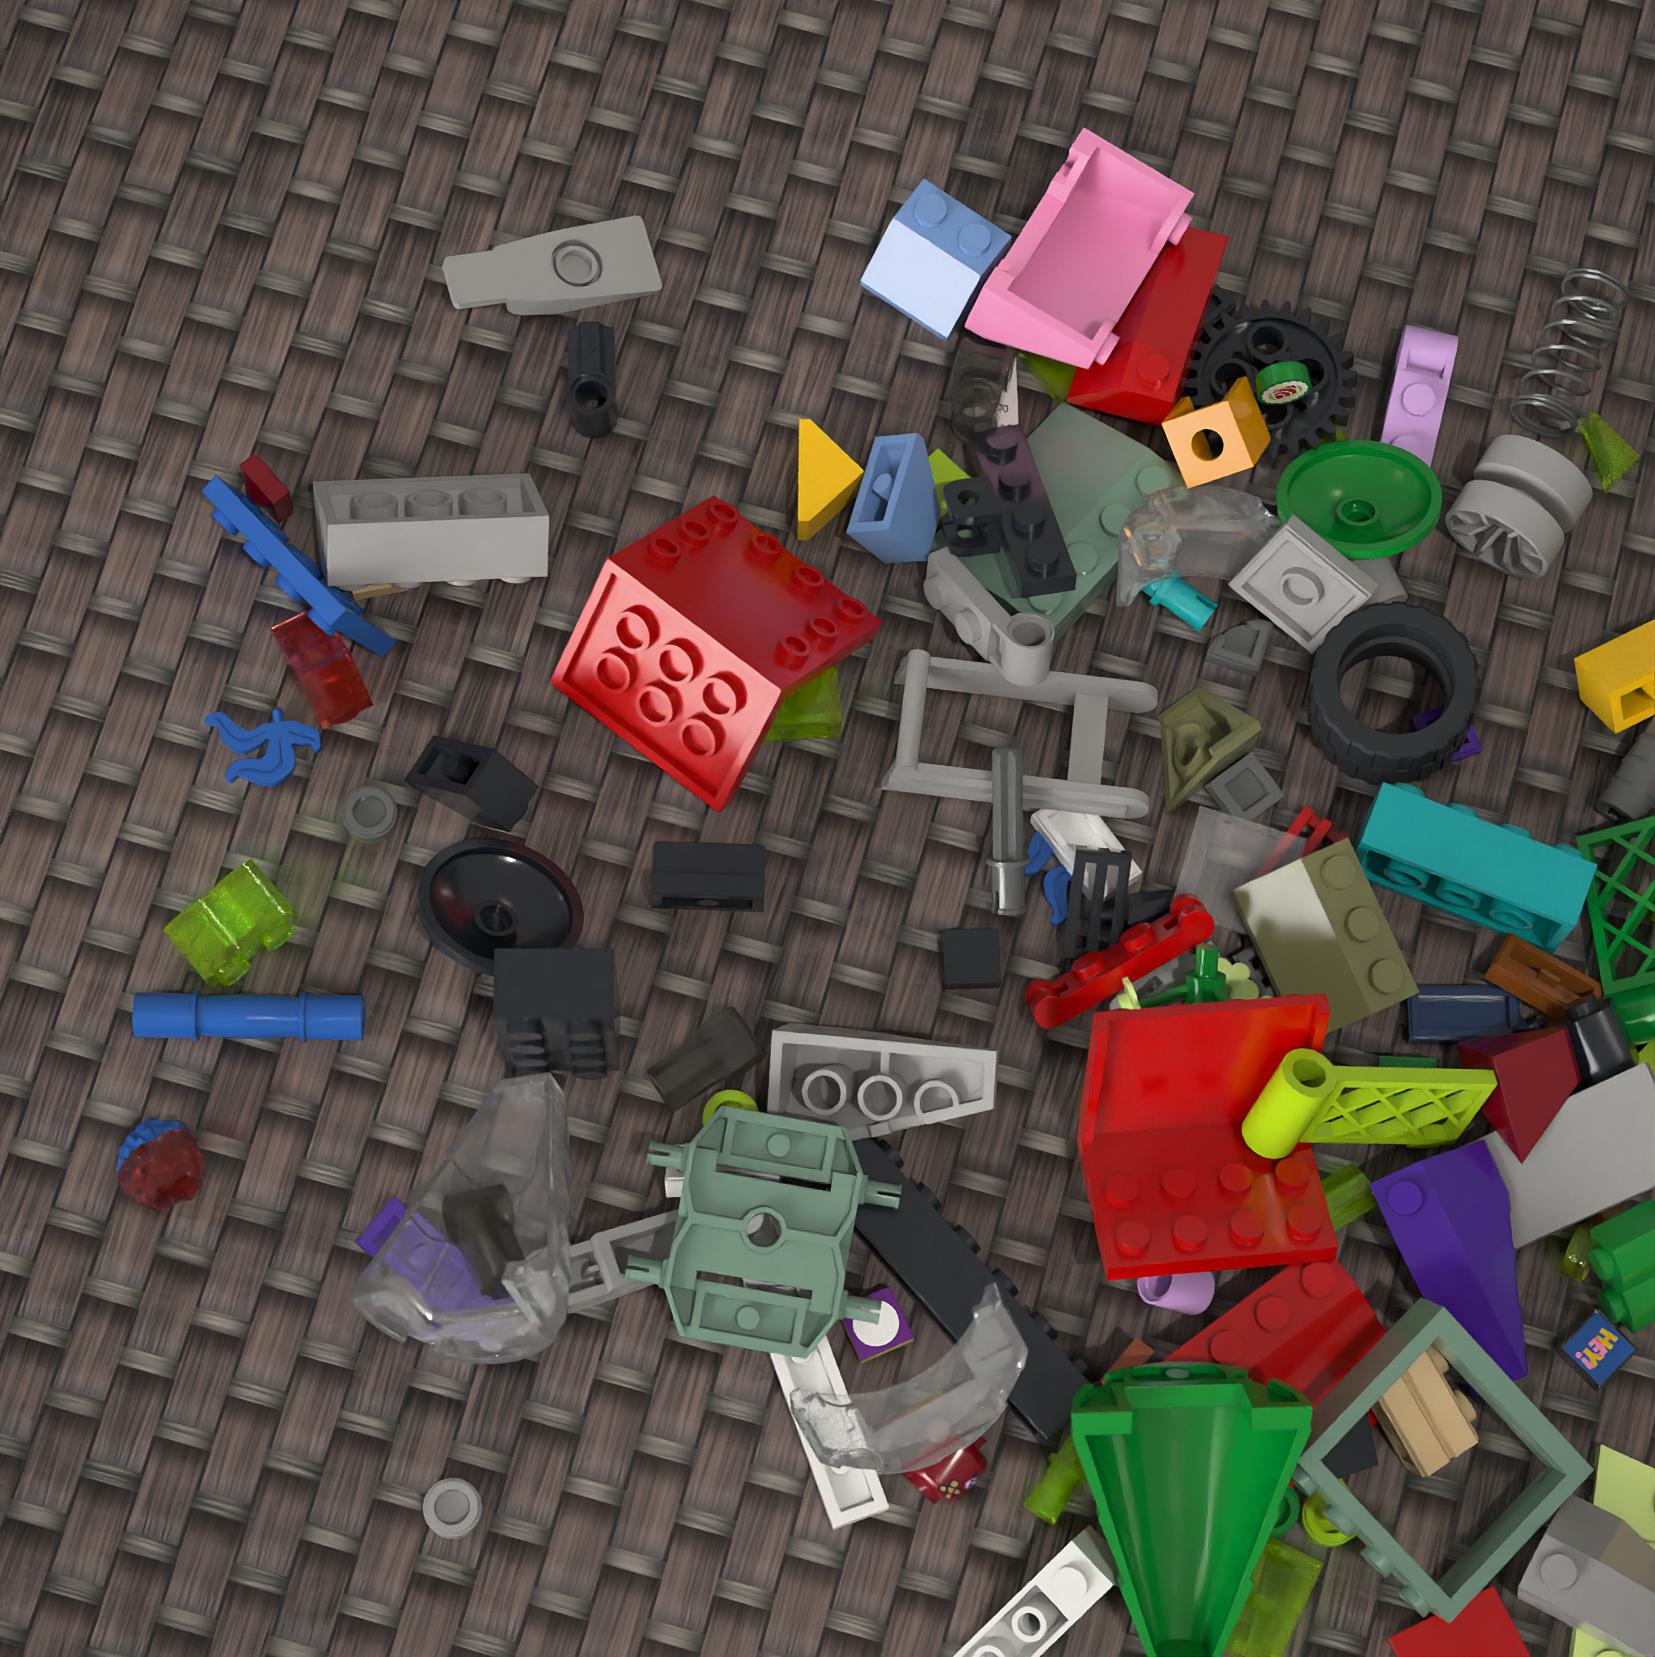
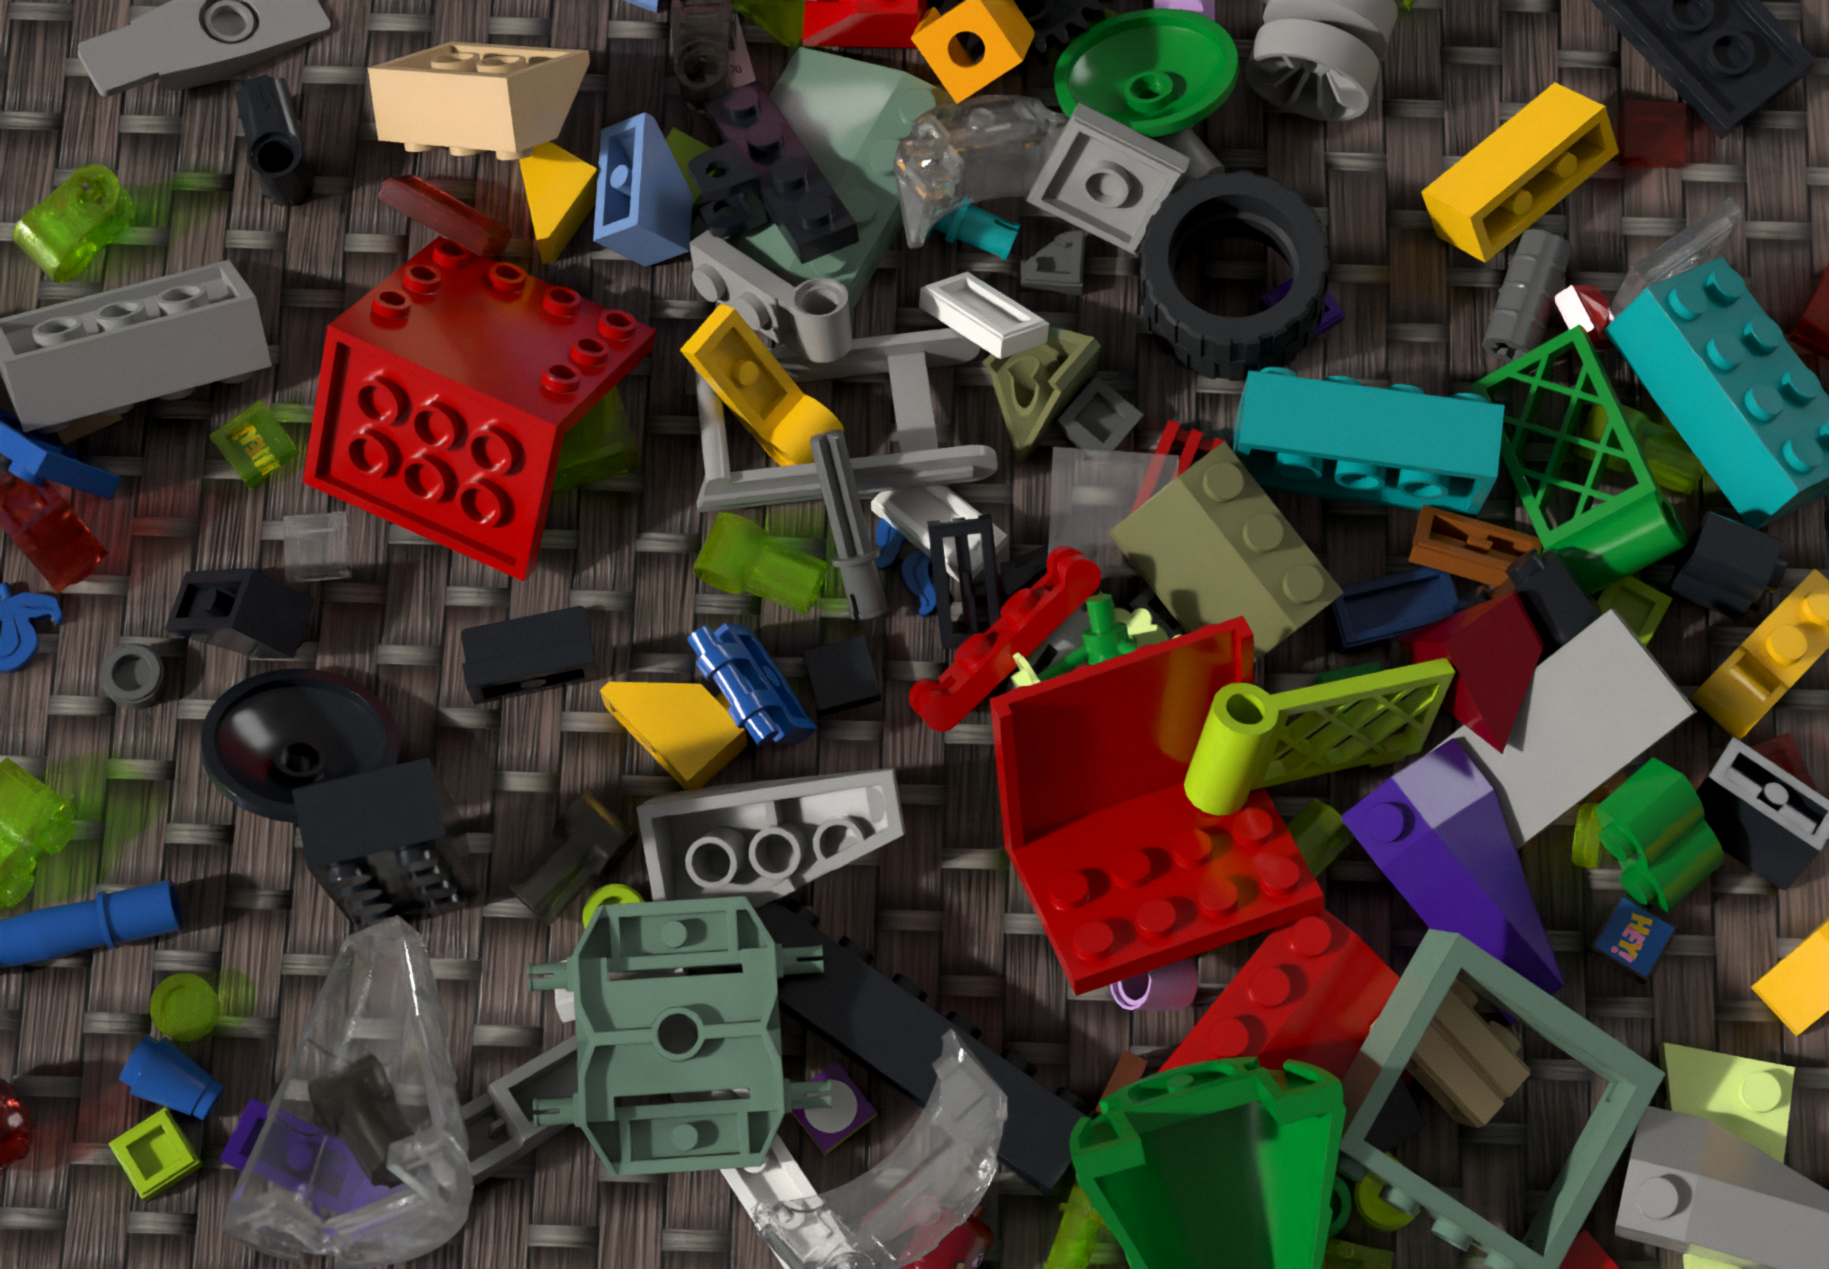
camera: 10 degrees left, 0 degrees up
none -> clear neon green piece [12,164,135,284]
none -> lime tile [108,1107,204,1202]
none -> blue cone [119,1034,225,1121]
none -> clear neon green tile [150,973,220,1042]
none -> clear neon green tile [209,400,300,489]
none -> clear tile [283,511,352,583]
none -> tan slope [368,42,590,160]
none -> clear red tile [377,174,513,257]
none -> yellow slope [600,682,748,790]
none -> yellow plate [680,304,844,466]
none -> blue plate [687,623,818,746]
none -> clear neon green piece [691,512,828,616]
none -> white tile [919,272,1049,359]

